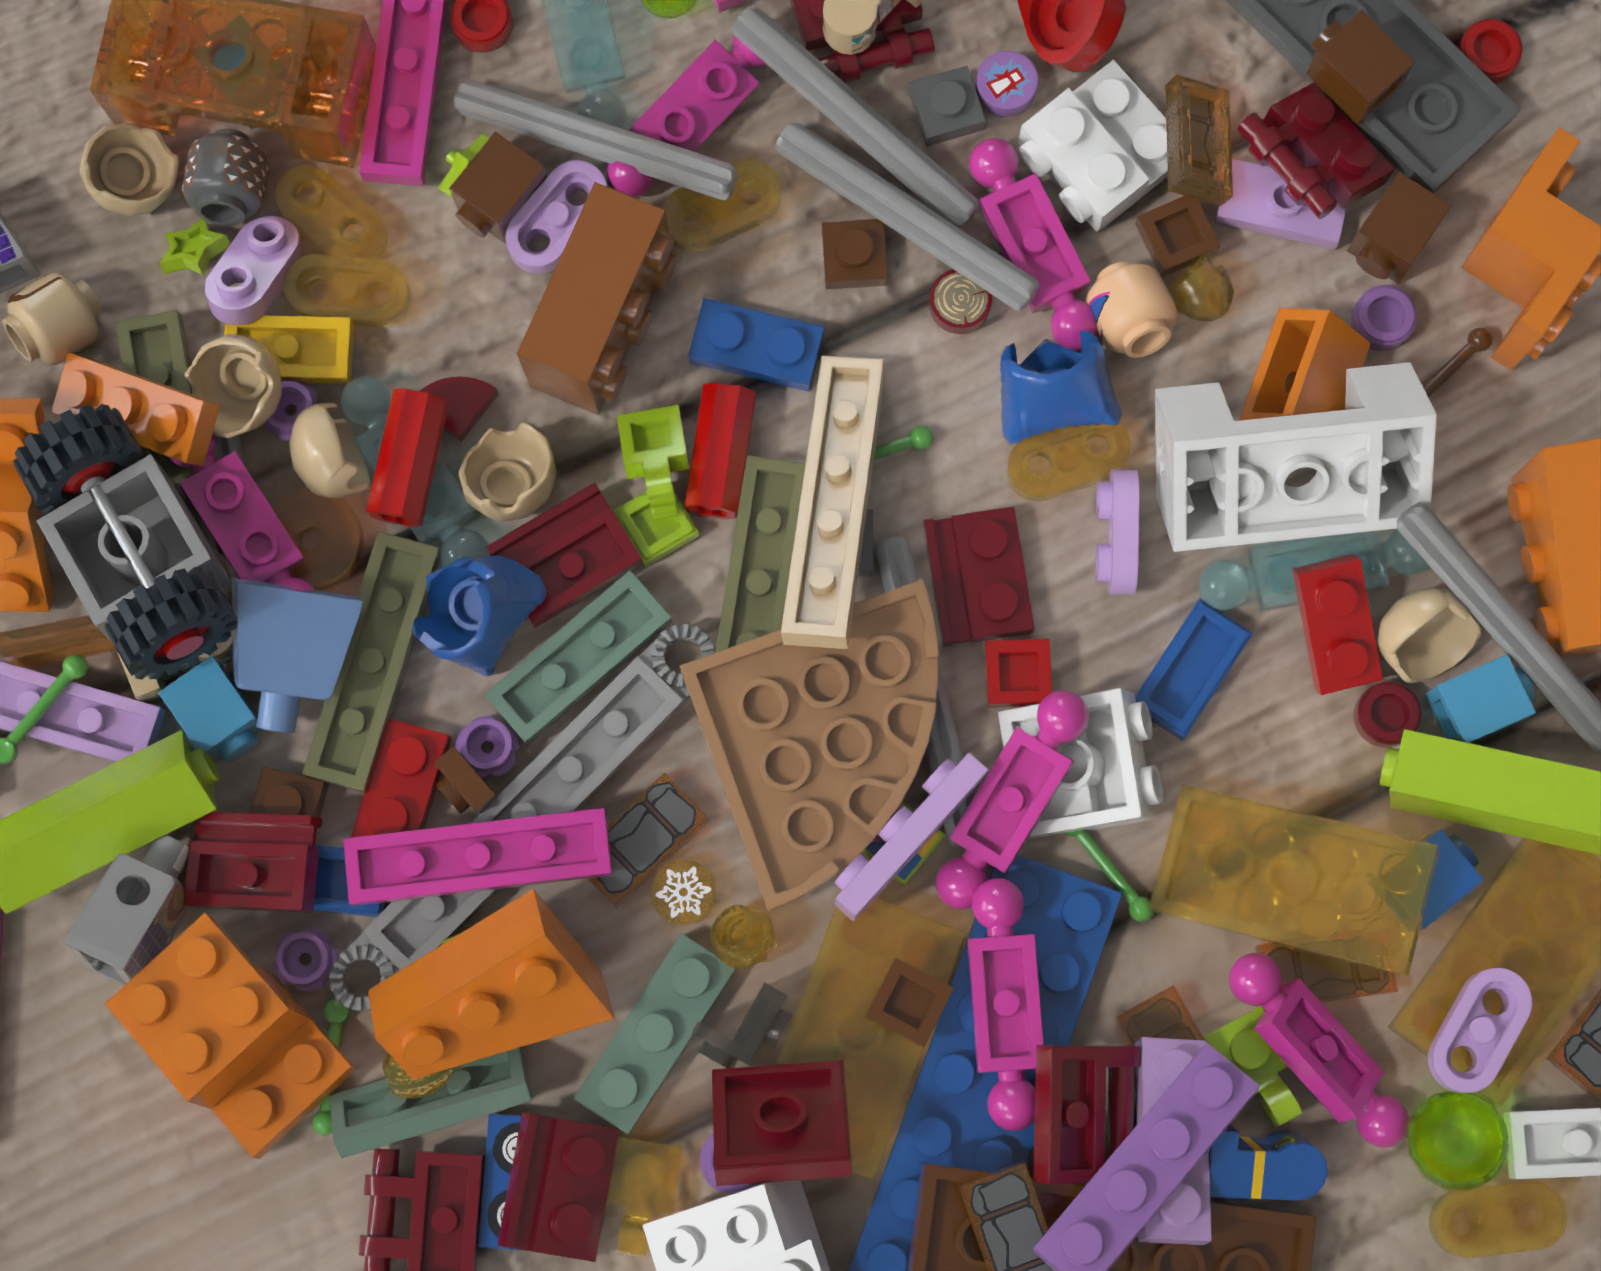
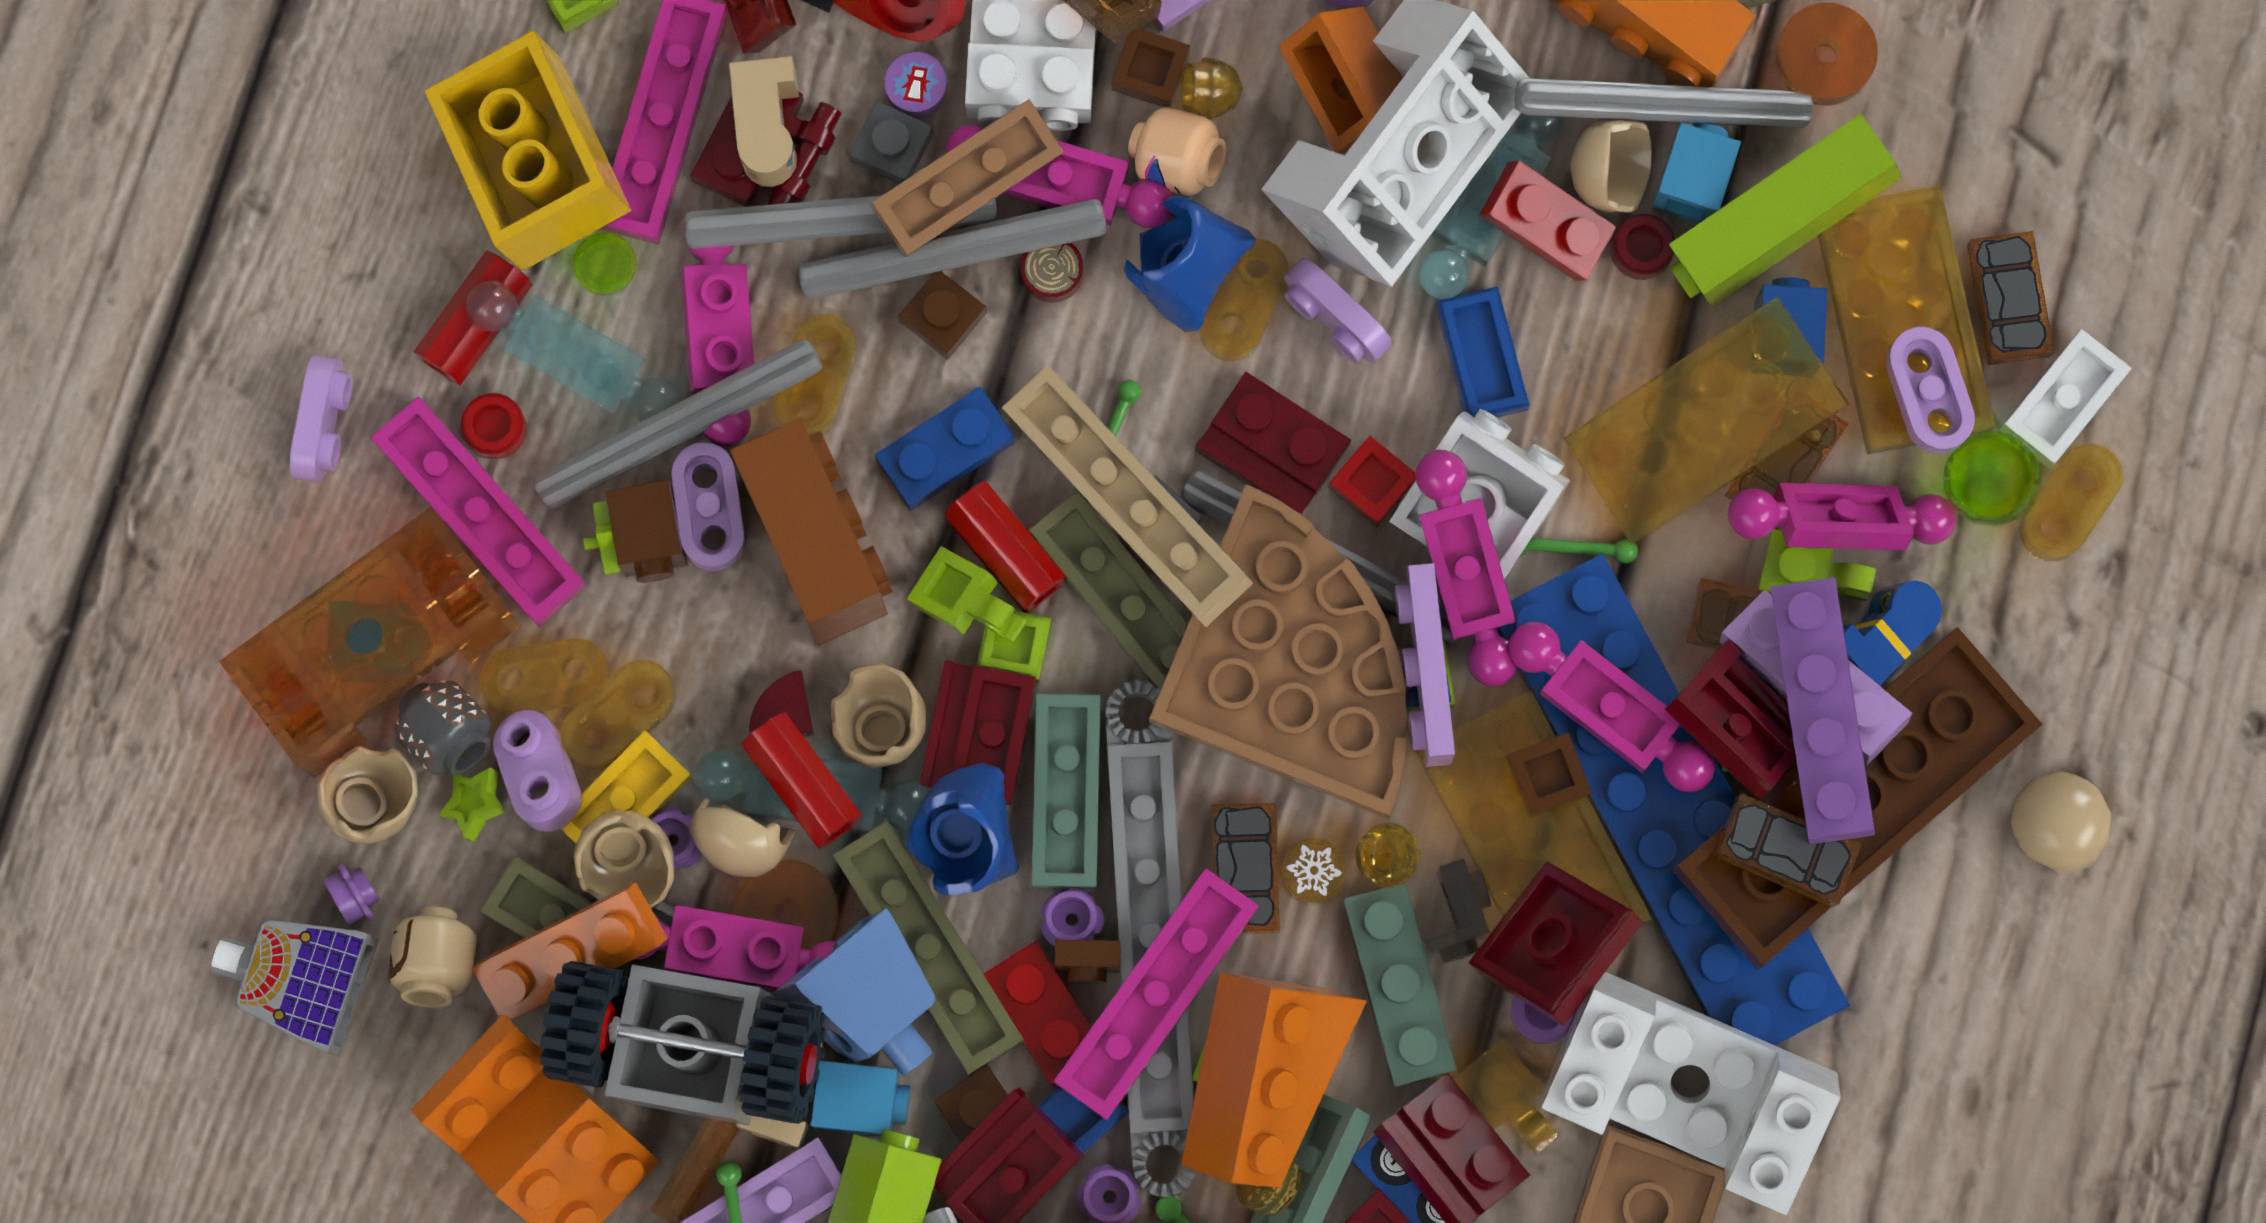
camera: 50 degrees left, 0 degrees up
none -> medium lavender plate [323,864,379,925]
none -> medium nougat plate [870,99,1064,257]

